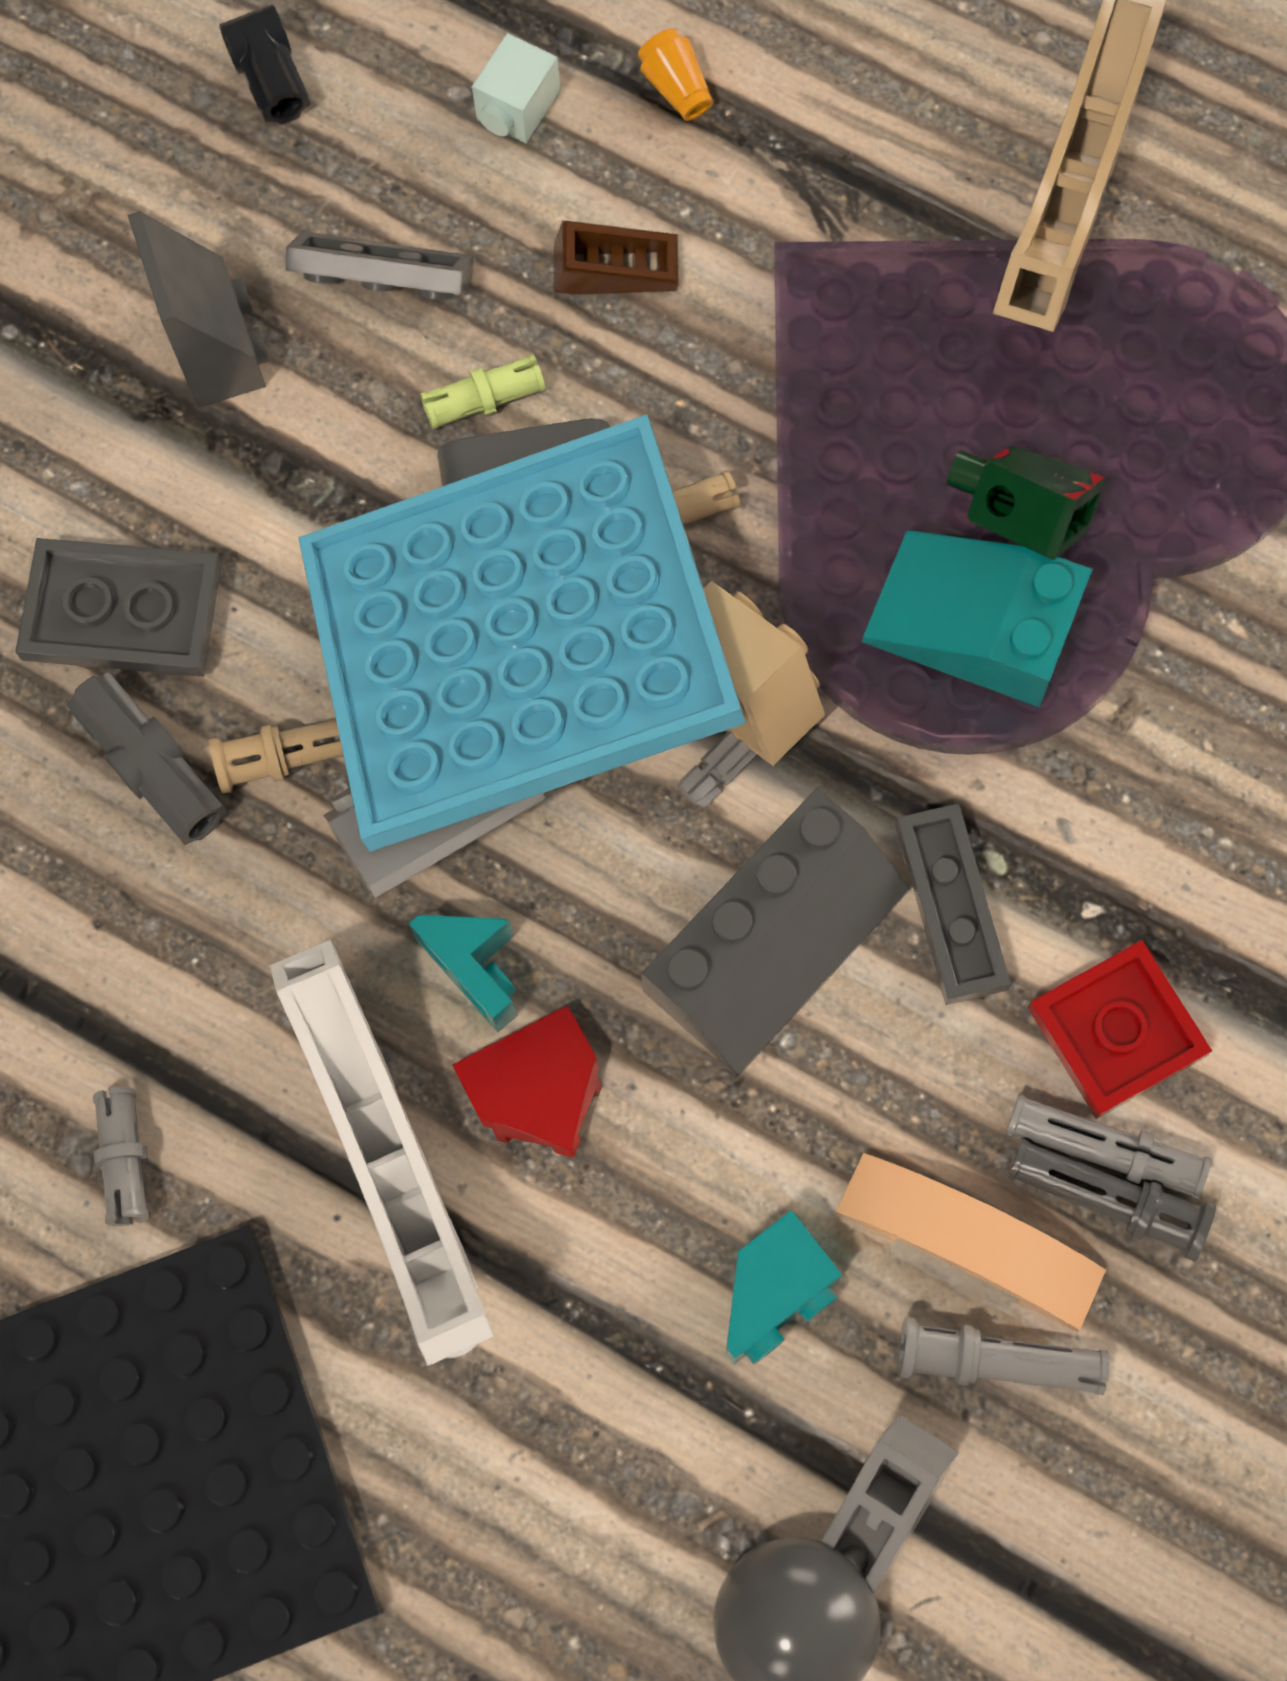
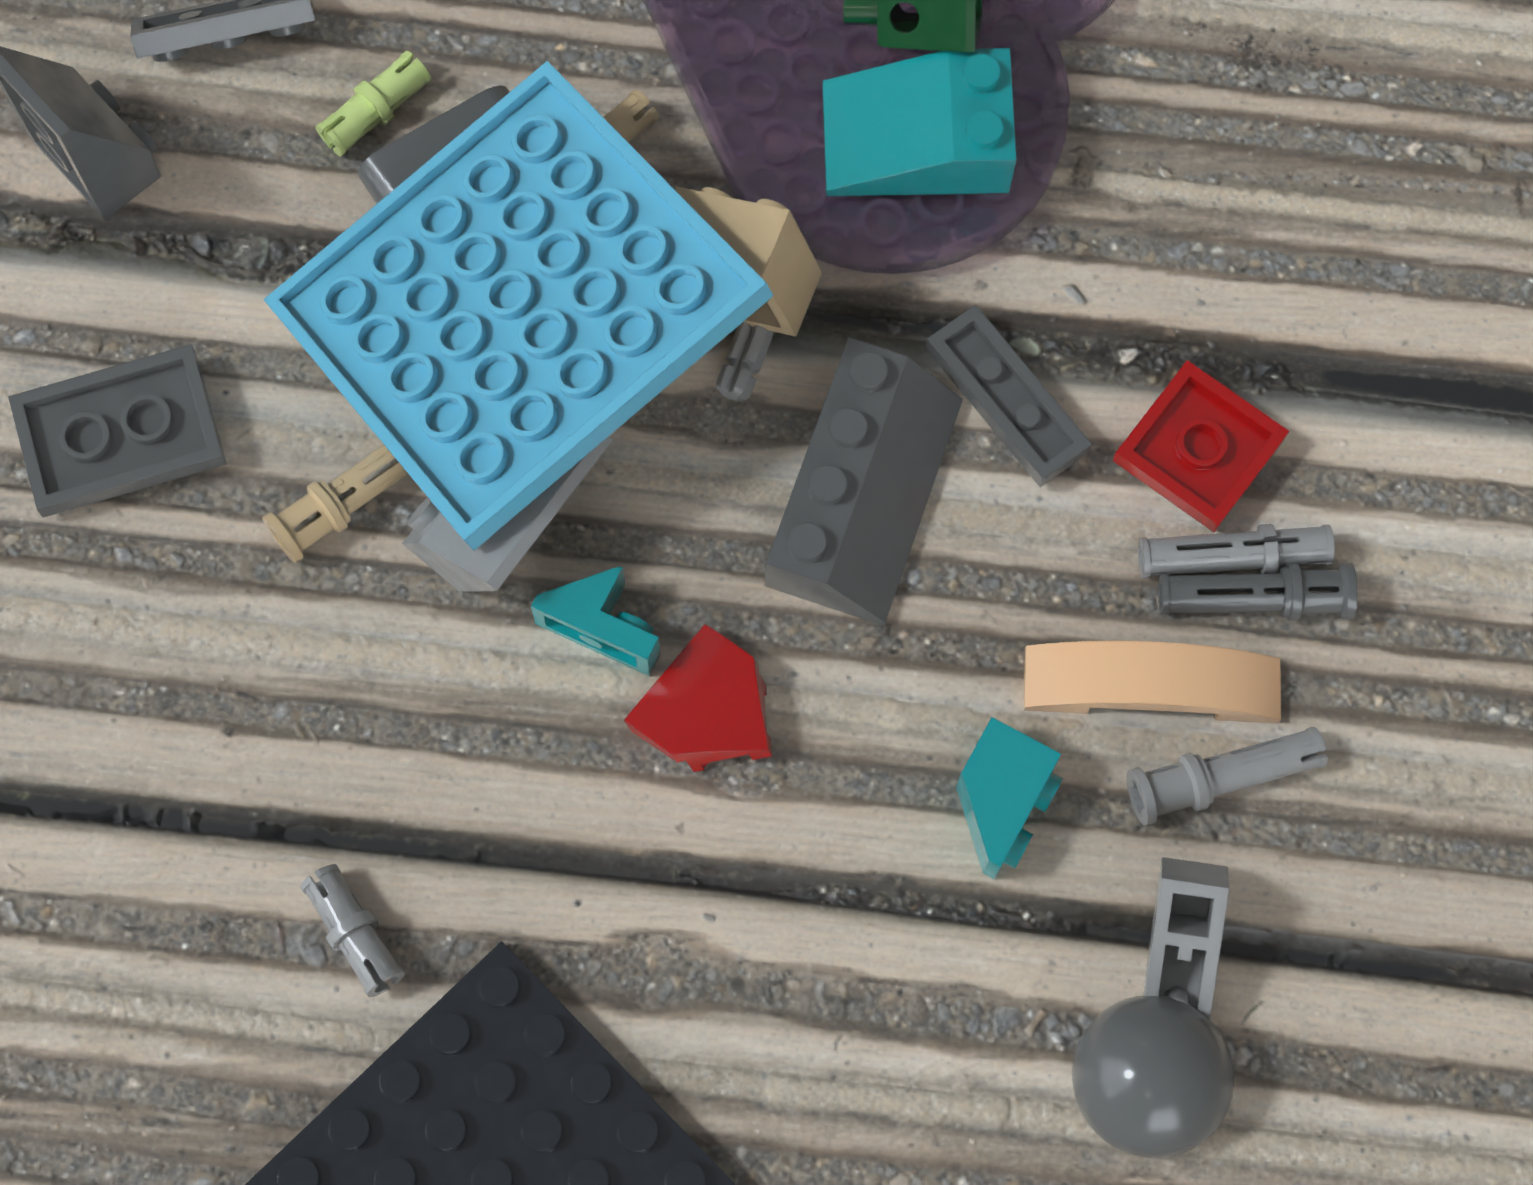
camera: 30 degrees left, 0 degrees up
dark grey piece [66,672,227,845] -> none
white arch [269,939,494,1366] -> none

